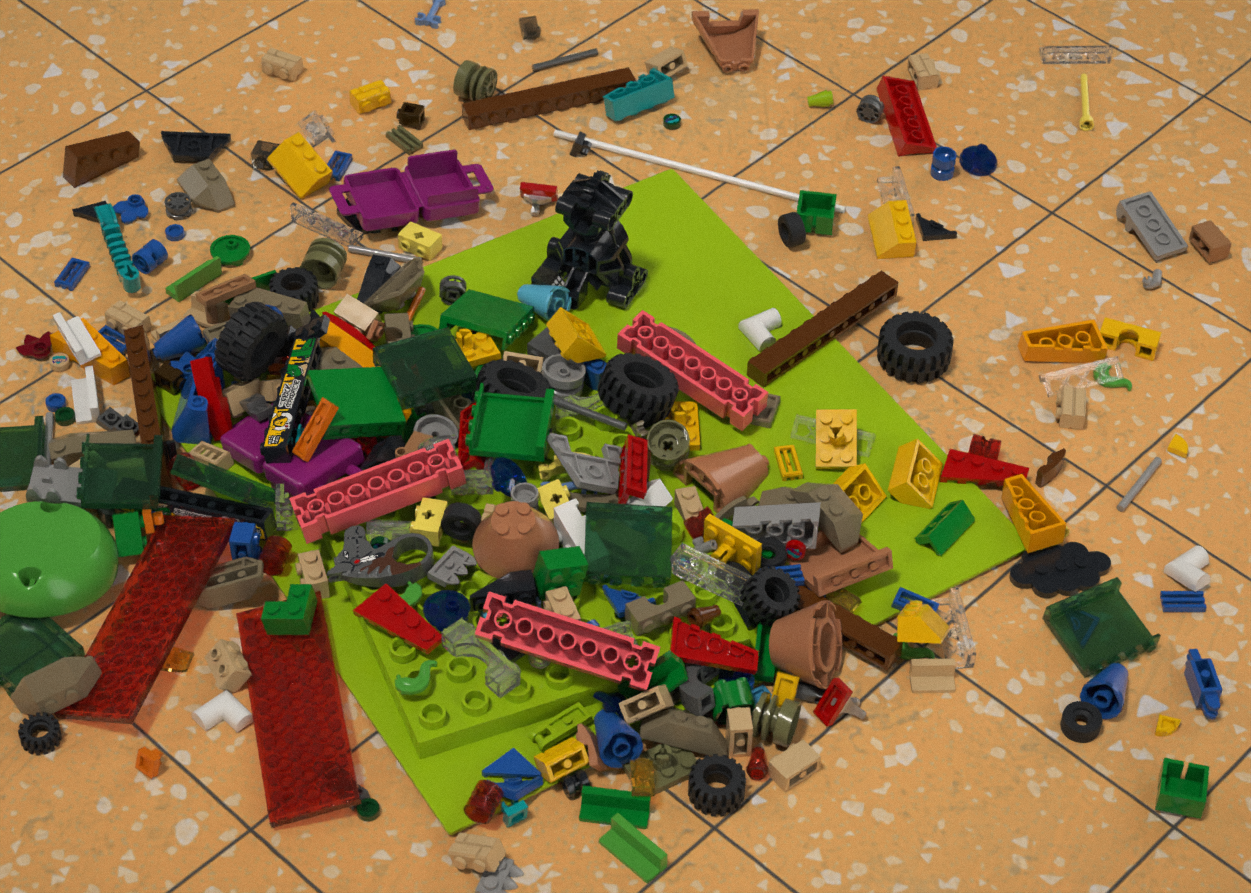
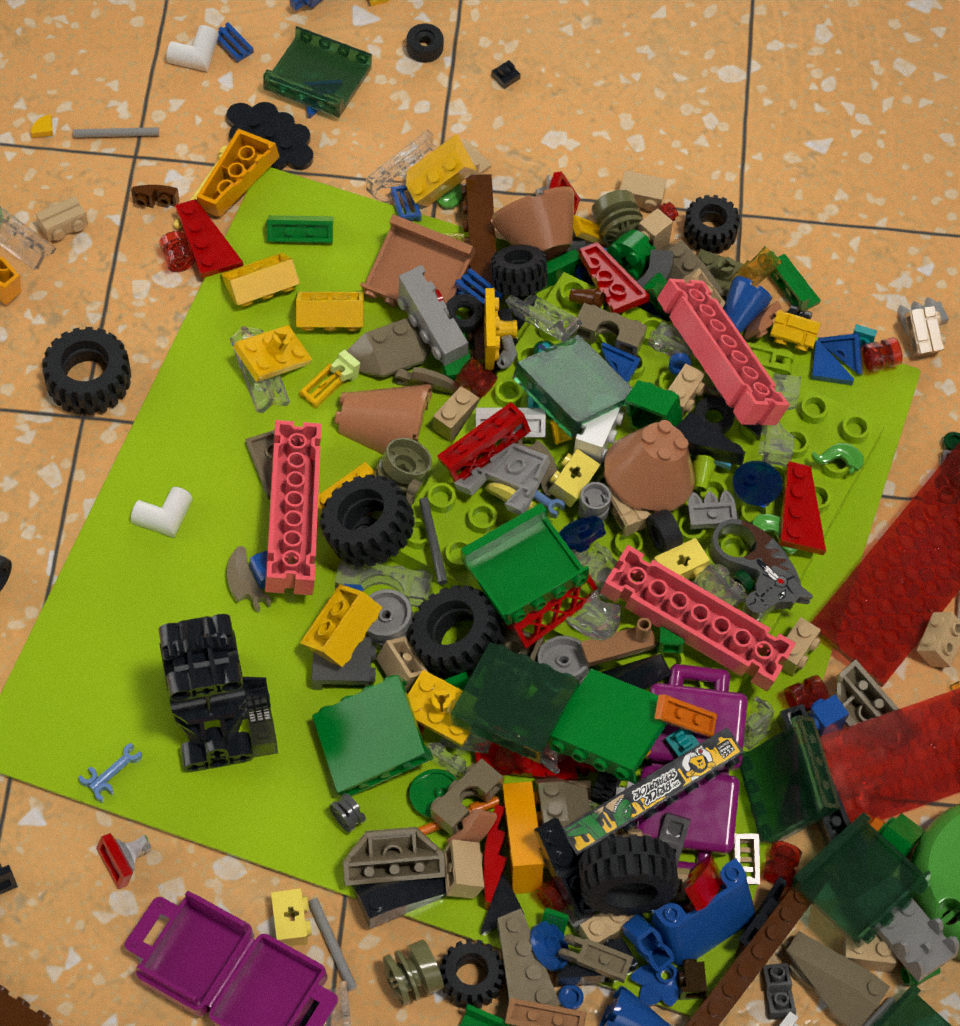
camera: 130 degrees left, 15 degrees up
green brick [261,584,317,635] -> none
medium azure cone [517,284,572,322] -> none
bright green panel [599,813,668,883] -> none
reddish brown brick [747,270,898,388] -> none
dark tan wedge [790,482,863,553] -> none
blue cone [1080,663,1128,719] -> none
none -> yellowish green tile [330,350,361,382]
none -> black tile [491,60,521,89]
none -> black tile [739,896,779,946]

